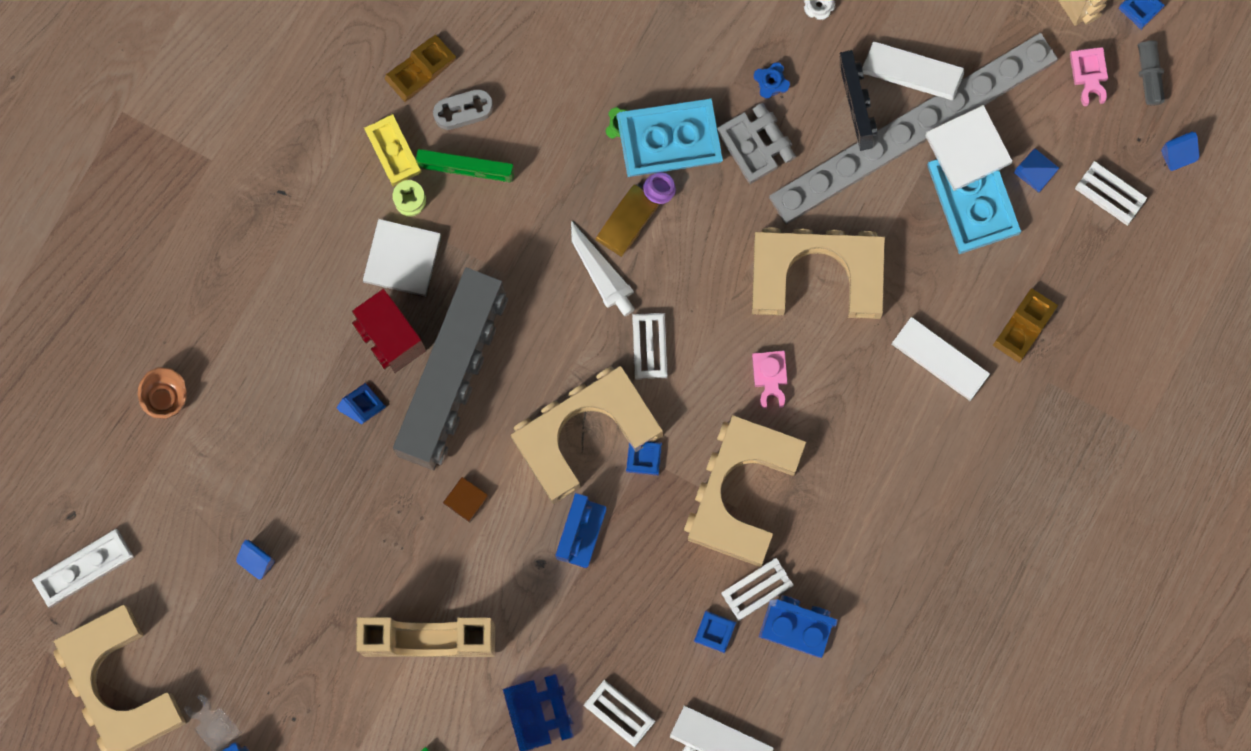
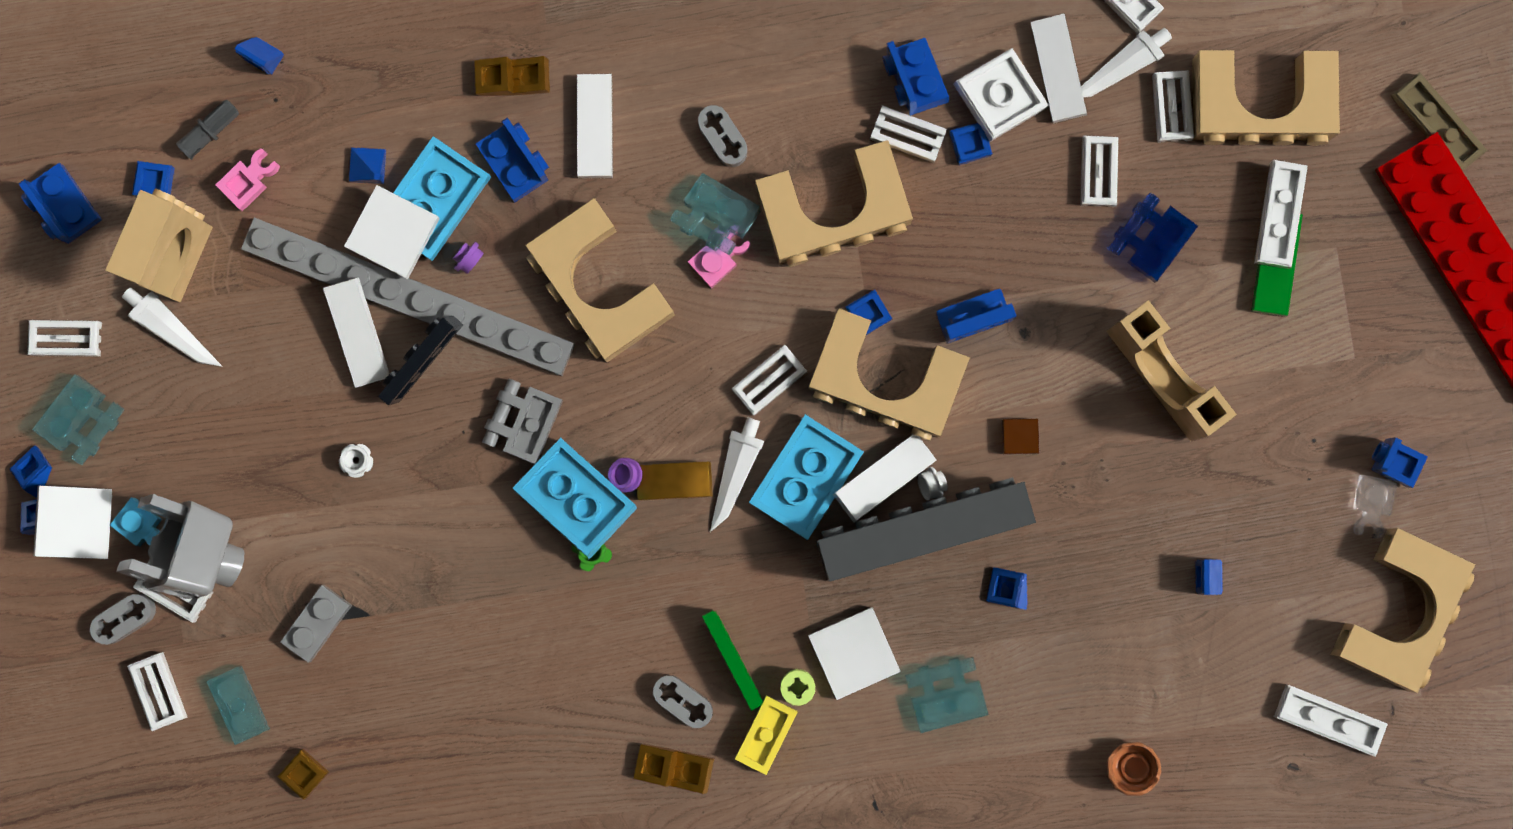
camera: 130 degrees left, 5 degrees up
dark red brick [352,288,426,373] -> none
blue plate [753,63,790,99] -> none
white tile [1075,161,1147,226] -> none
none -> medium lavender plate [452,242,484,274]
none -> blue bracket [476,117,549,203]
none -> clear light blue plate [670,173,761,255]
none -> light grey beam [698,105,747,167]
none -> medium azure plate [749,414,864,540]
none -> white tile [833,435,937,522]
none -> clear light blue plate [905,657,989,733]
none -> white plate [918,467,947,500]
none -> white tile [953,48,1049,142]

